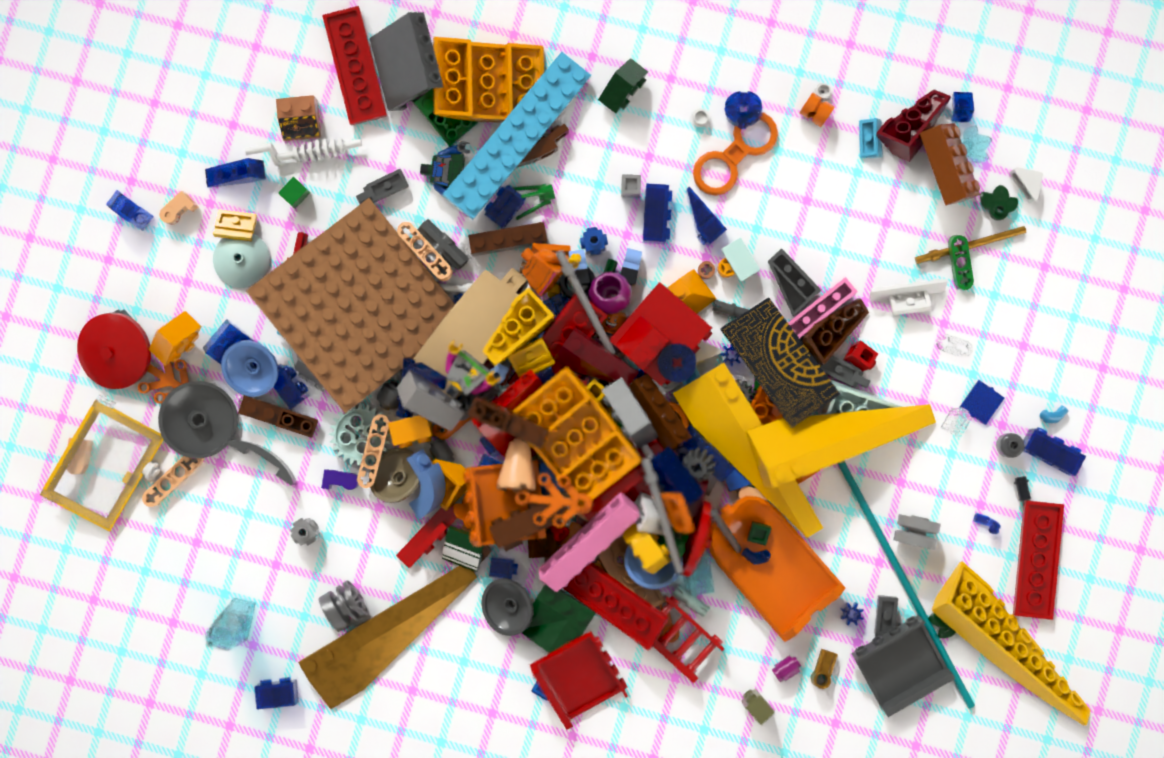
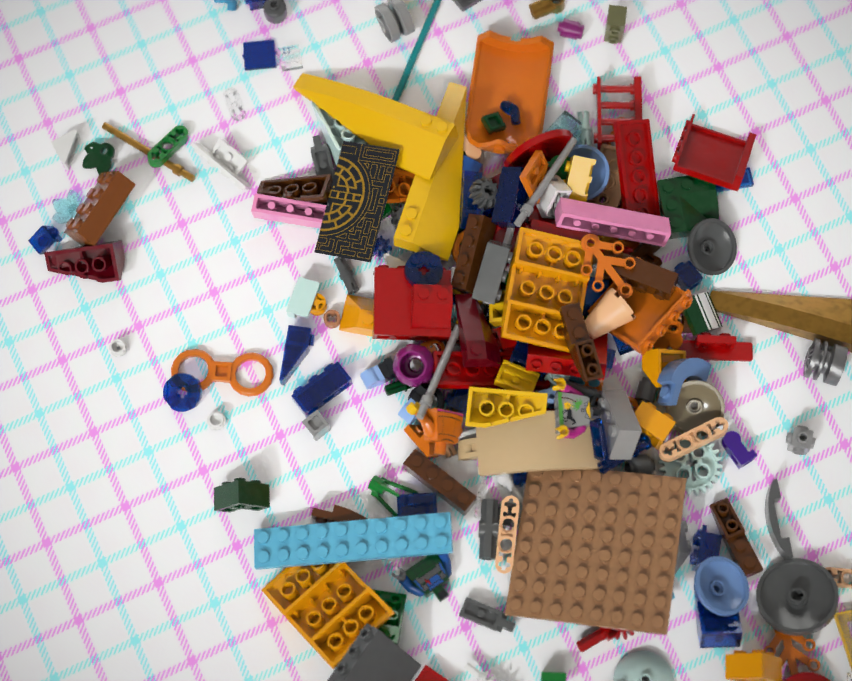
camera: 130 degrees left, 15 degrees down
blue brick [580,227,608,256] -> none
dark grey bar [710,509,742,553] -> none
dark grey wedge [767,248,821,316] -> none
orange wheel [799,92,835,127] -> none
clear blue gear [840,602,864,626] -> none
red brick [843,340,879,372] -> none
medium azure slope [859,118,883,158] -> none

